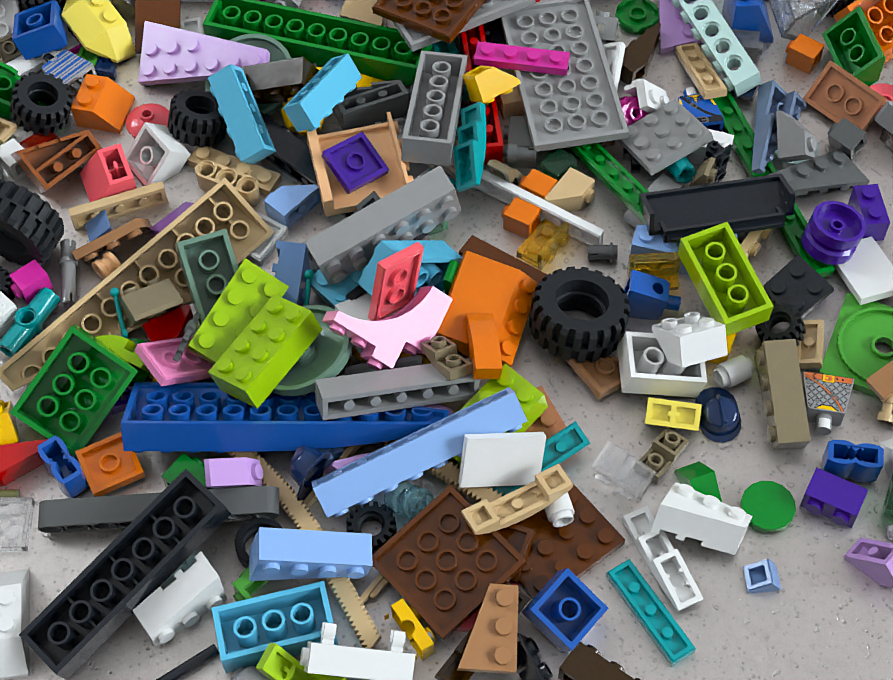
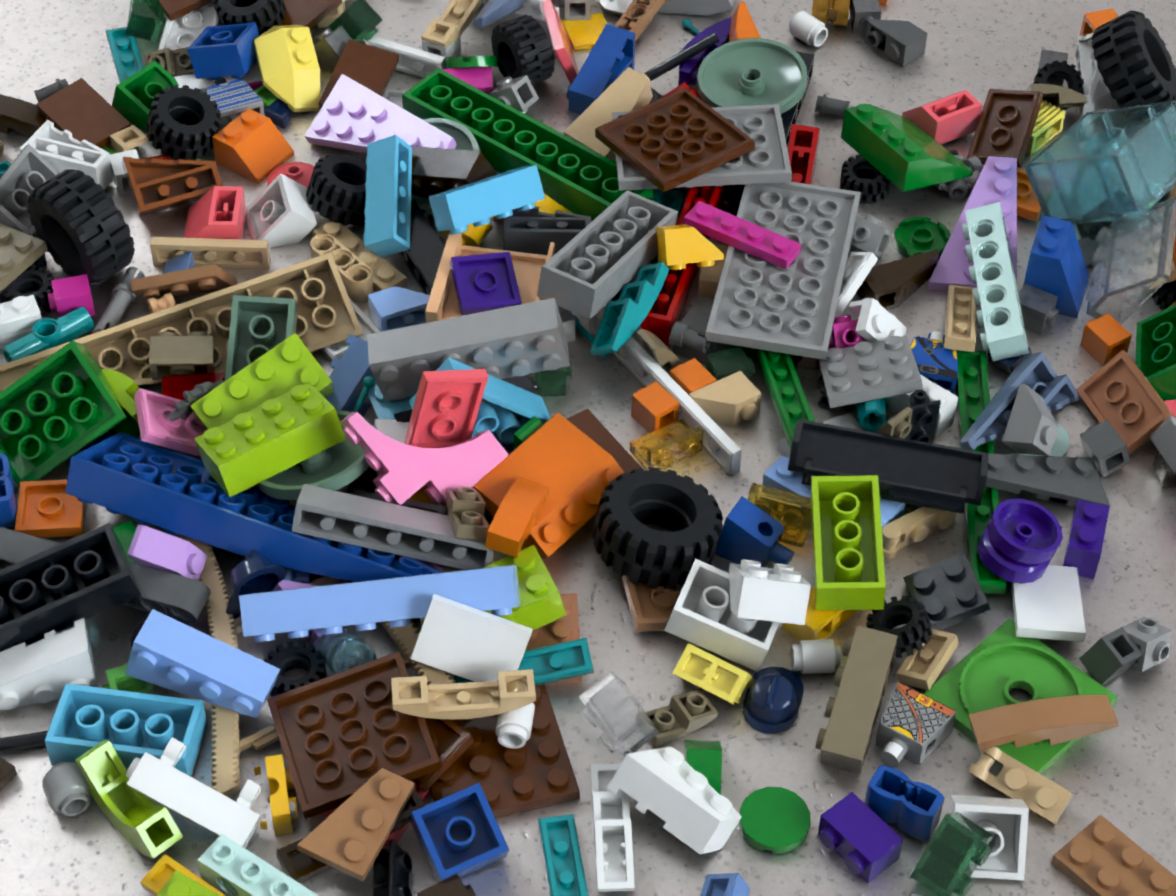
camera: 20 degrees right, 10 degrees down
teal hinge [110,287,128,339] -> none
dark grey pin [588,242,618,262] -> none

